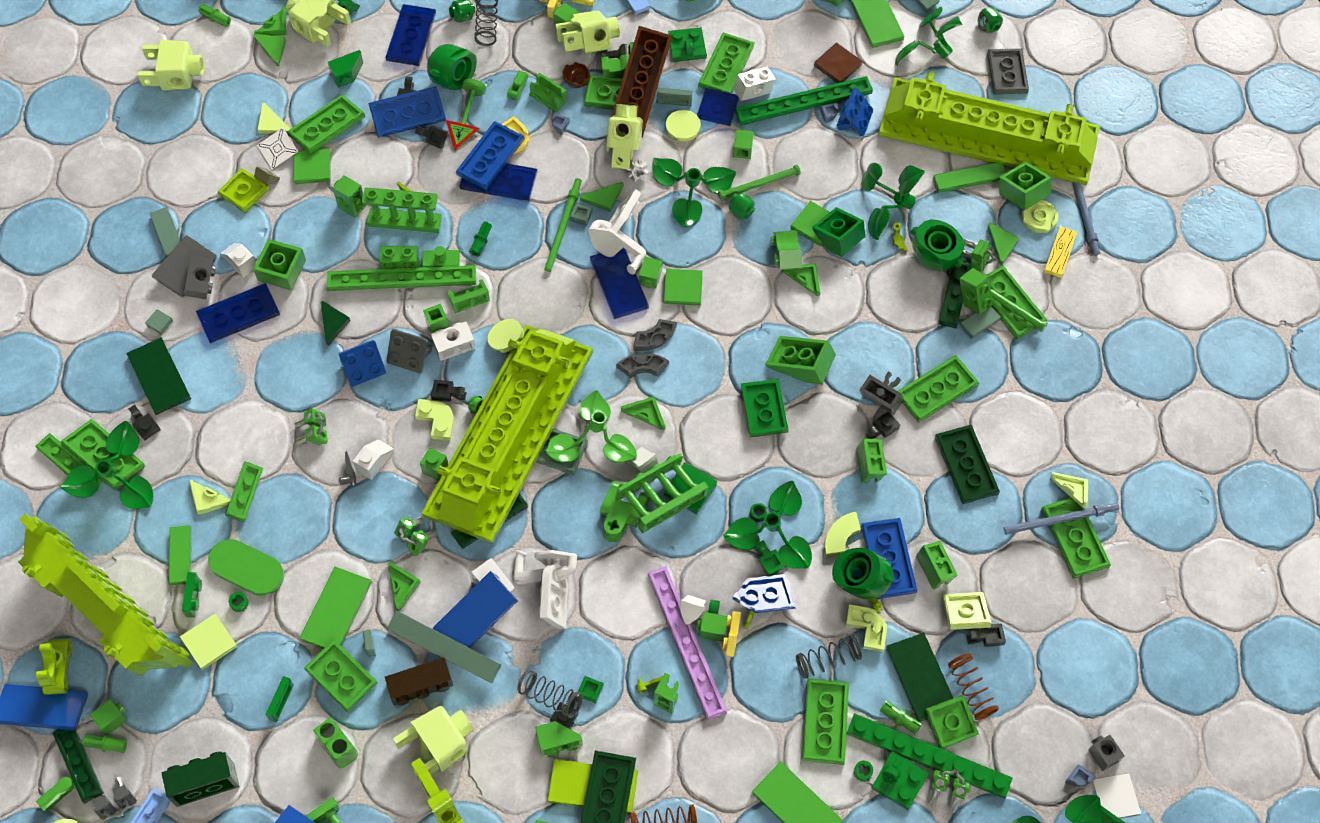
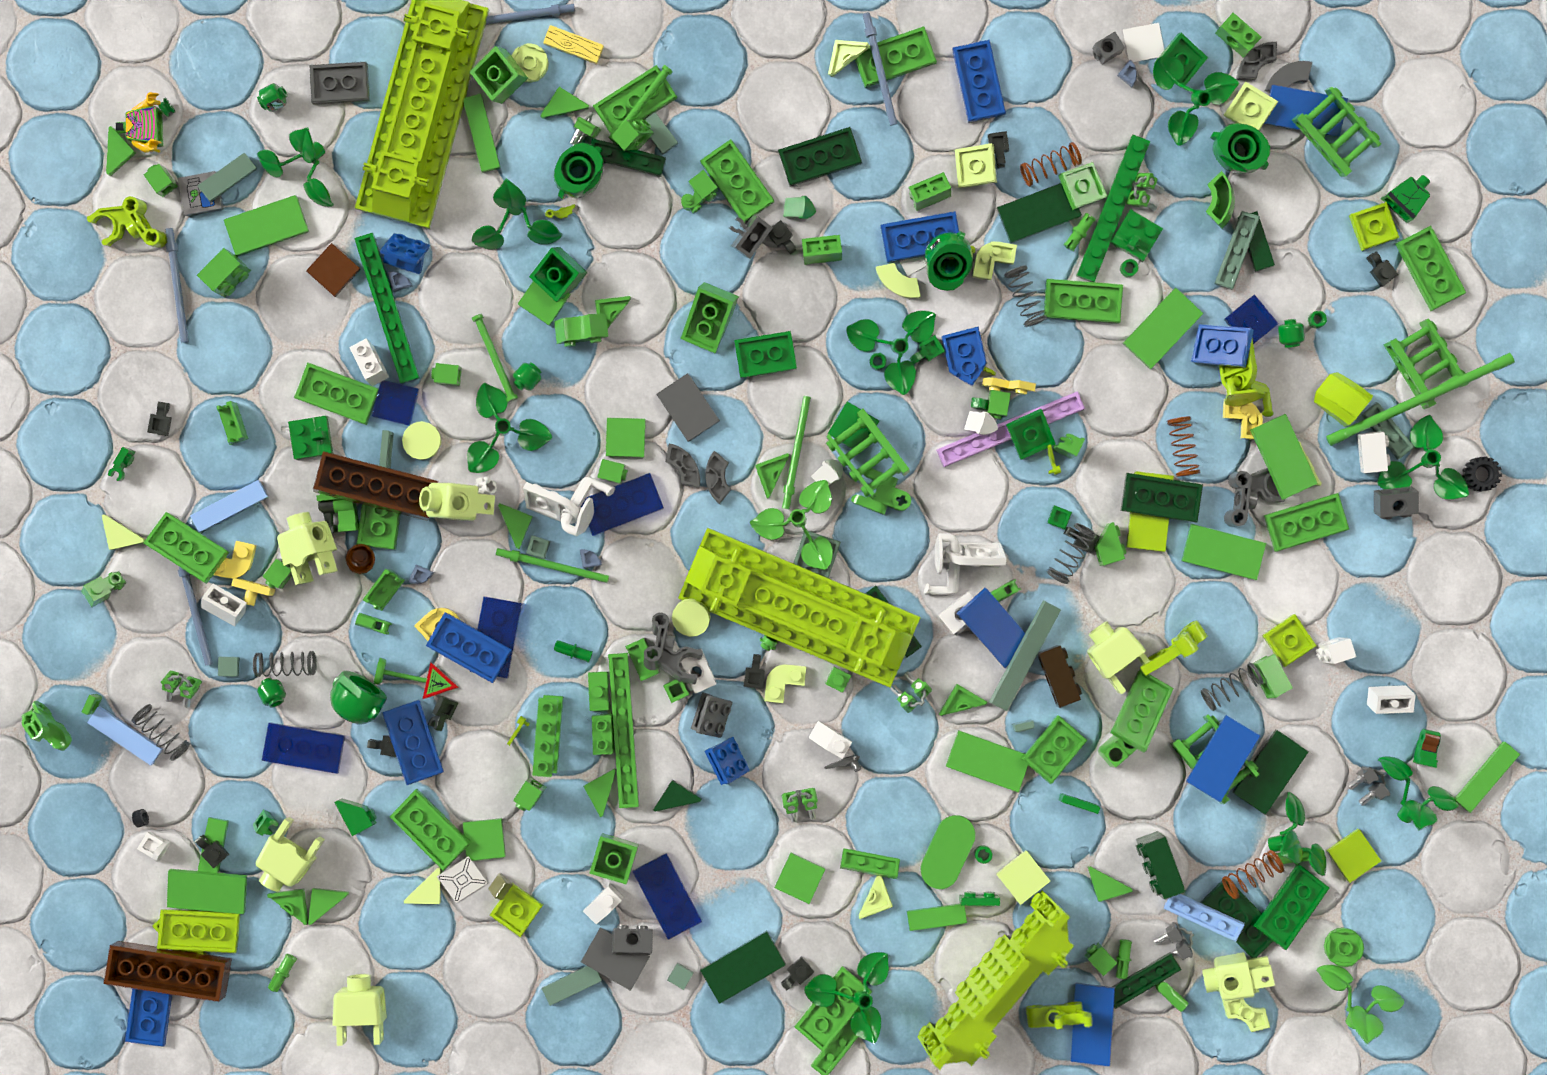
camera: 90 degrees left, 25 degrees up
none -> sand blue tile [580,549,602,568]
none -> bright green tile [583,768,616,817]
none -> dark grey piece [644,612,703,684]
none -> dark grey tile [656,373,720,442]
none -> bright green brick [681,170,718,214]
none -> bright green tile [774,852,825,904]
none -> bright green bar [782,396,811,510]
none -> tile [783,196,816,219]
none -> blue tile [952,40,1006,123]
none -> bright green bar [990,579,1021,602]
none -> green tile [1006,409,1056,460]
none -> bright green tile [1087,866,1133,902]
none -> bright green tile [1110,669,1174,753]

